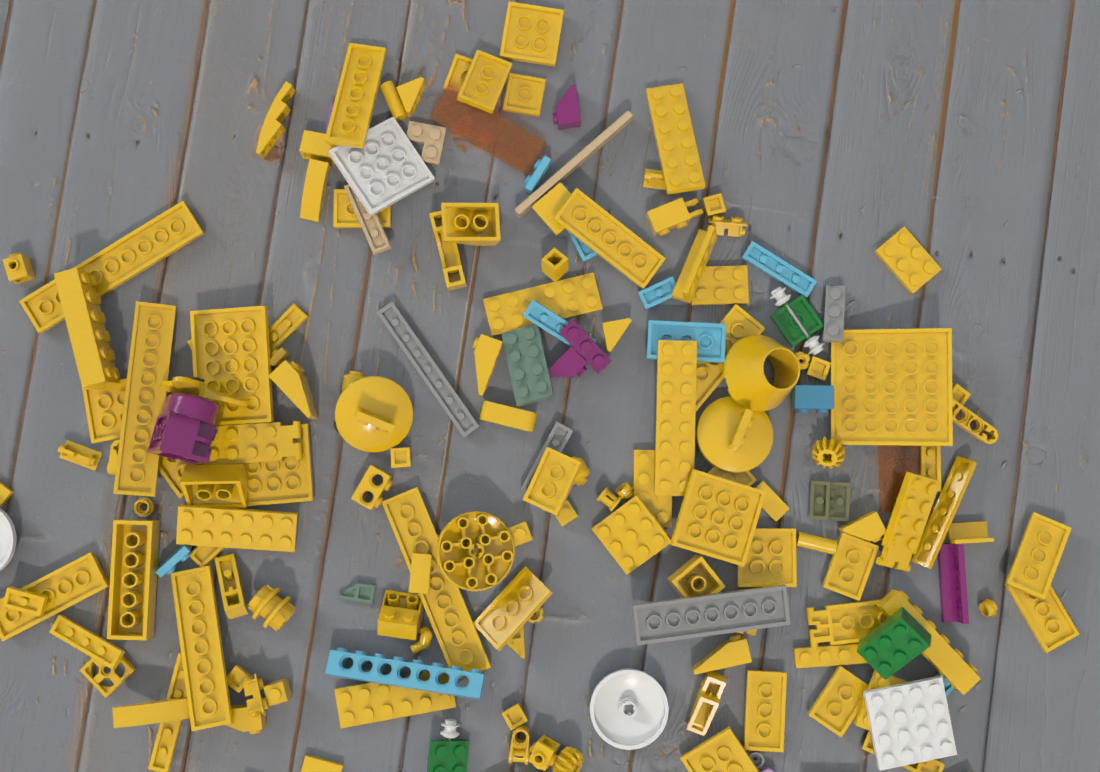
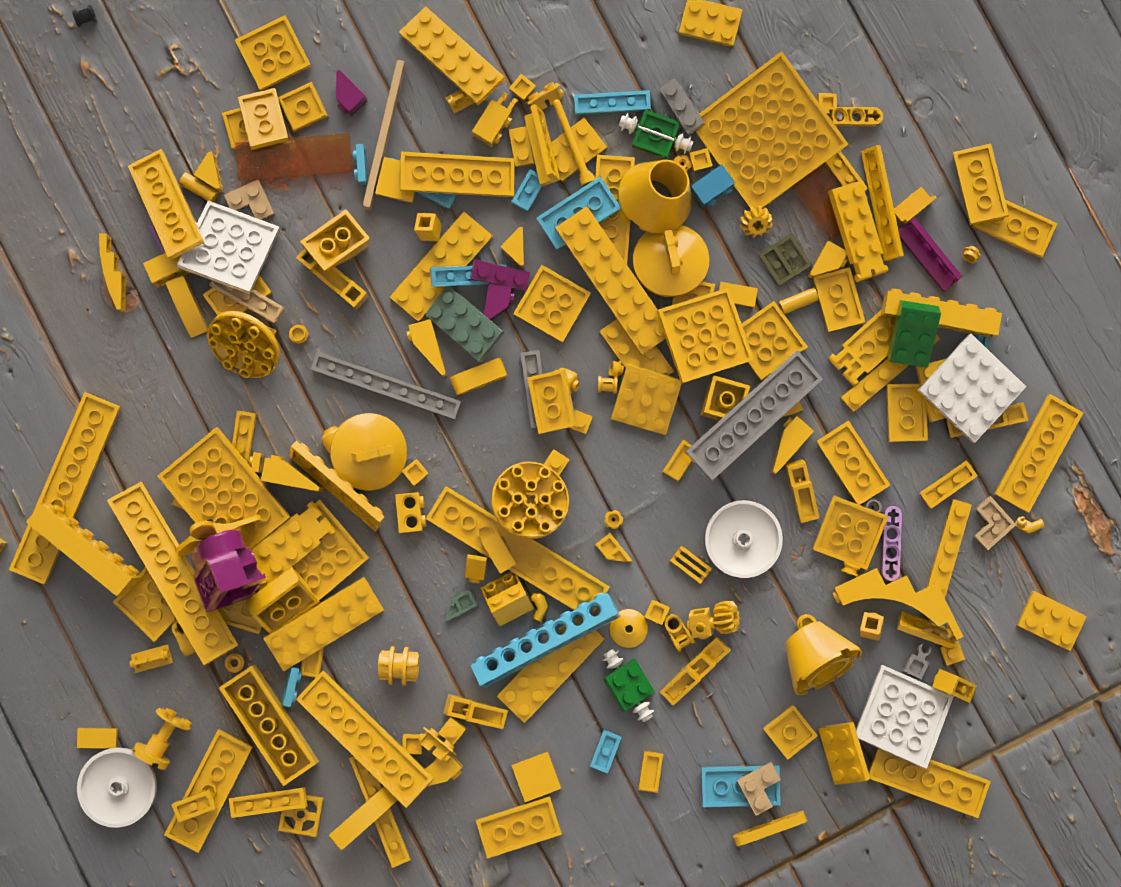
camera: 35 degrees left, 0 degrees up
yellow slope [214,553,249,620] -> none
yellow plate [473,566,553,651] -> none
none -> yellow piece [132,707,192,770]
none -> yellow bracket [207,311,280,378]
none -> yellow plate [289,325,308,344]
none -> yellow plate [289,441,384,532]
none -> yellow slope [443,694,508,729]
none -> yellow slope [465,554,488,584]
none -> yellow plate [509,126,534,168]
none -> yellow plate [513,265,591,343]
none -> yellow piece [553,100,595,187]
none -> yellow dish [609,609,648,648]
none -> yellow tile [662,440,692,482]
none -> yellow tile [670,545,712,584]

